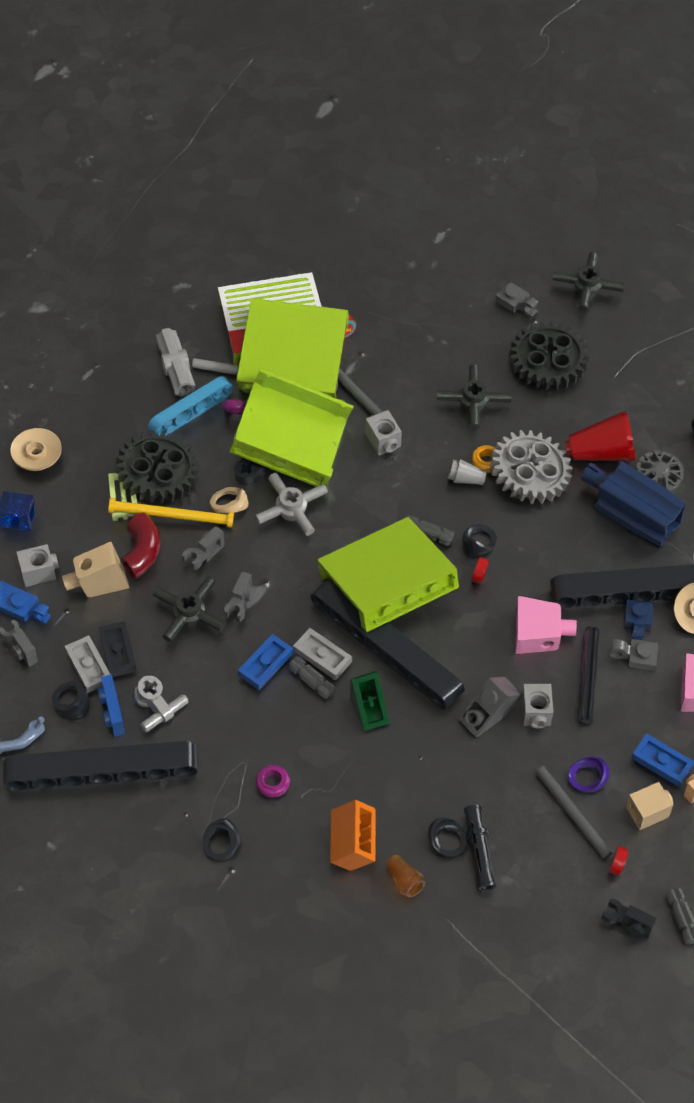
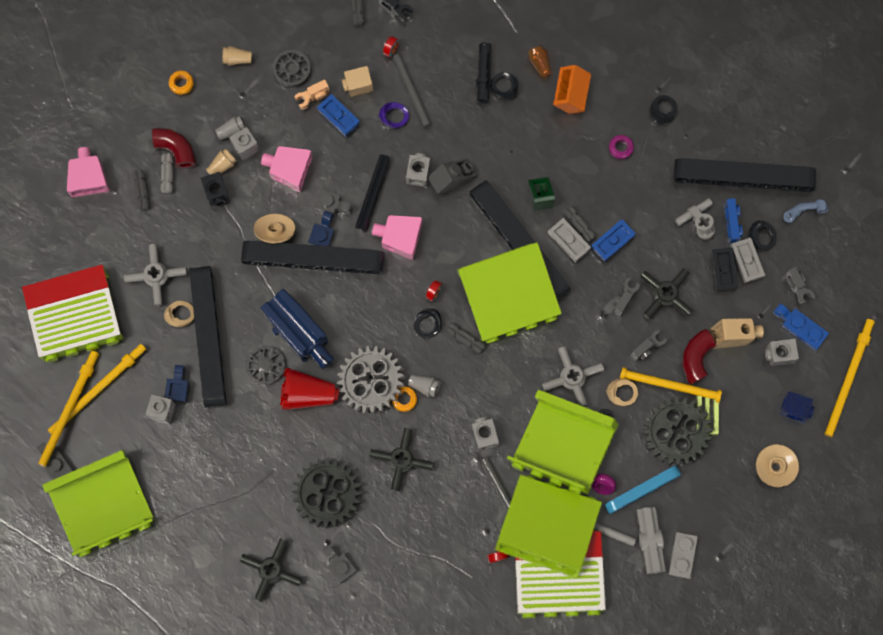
camera: 165 degrees left, 20 degrees up
none -> light grey plate [668,532,698,579]

